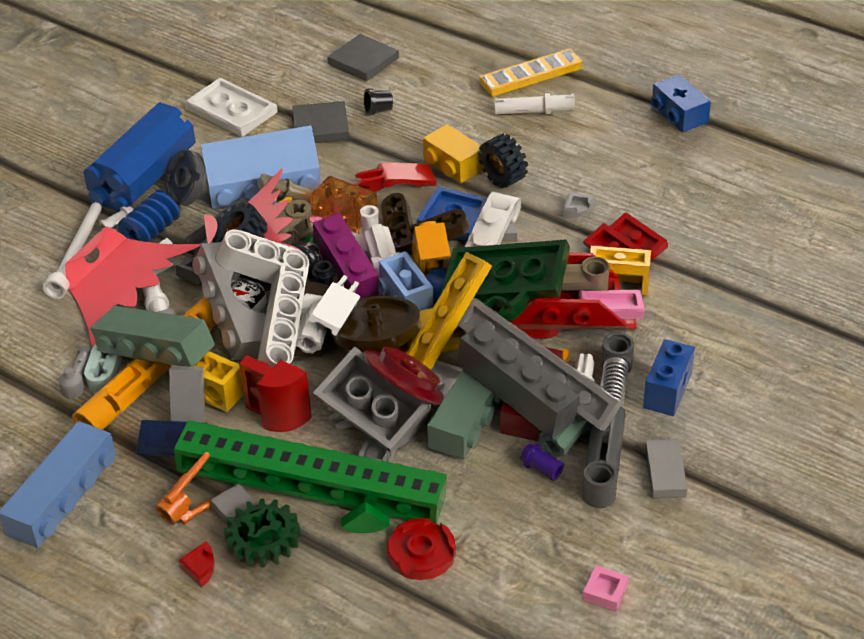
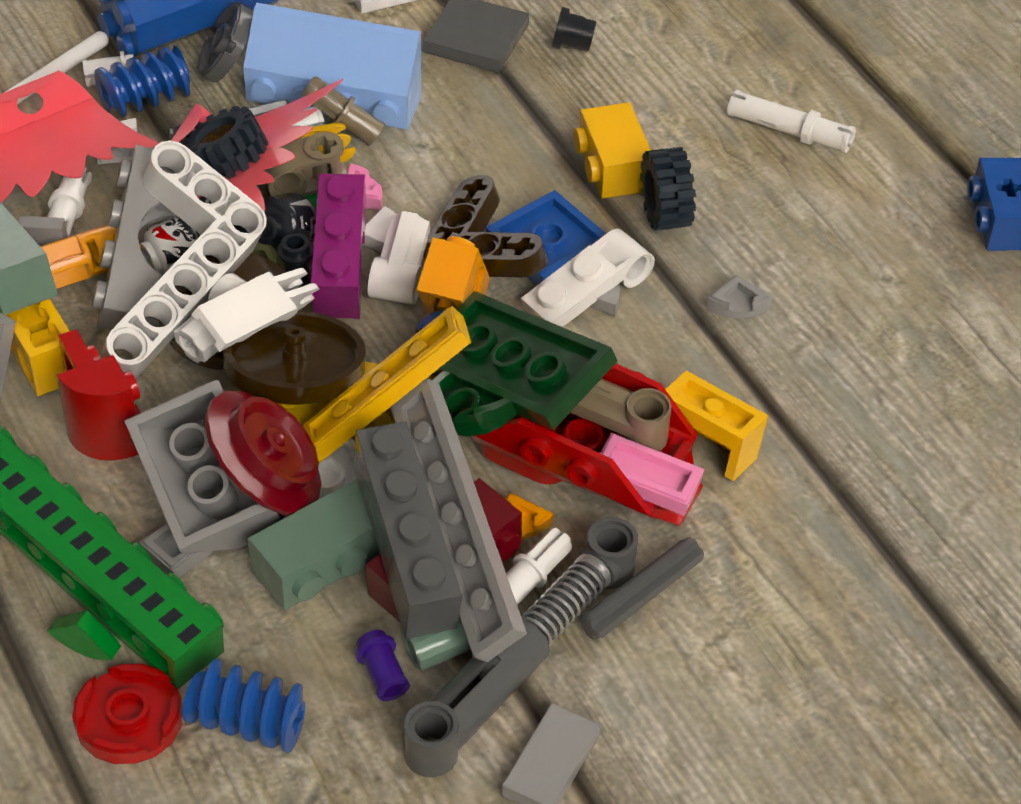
camera: 25 degrees right, 5 degrees up
clear orange brick [310,175,377,234] -> none
red arm [352,162,437,197] -> none
white pin [359,205,379,236] -> none
light blue brick [378,251,433,311] -> none
yellow tile [480,49,582,97] -> none
red slope [583,212,668,261] -> none
blue brick [643,339,695,416] -> none
none -> blue piece [182,658,305,754]
none -> dark grey axle [580,537,704,640]

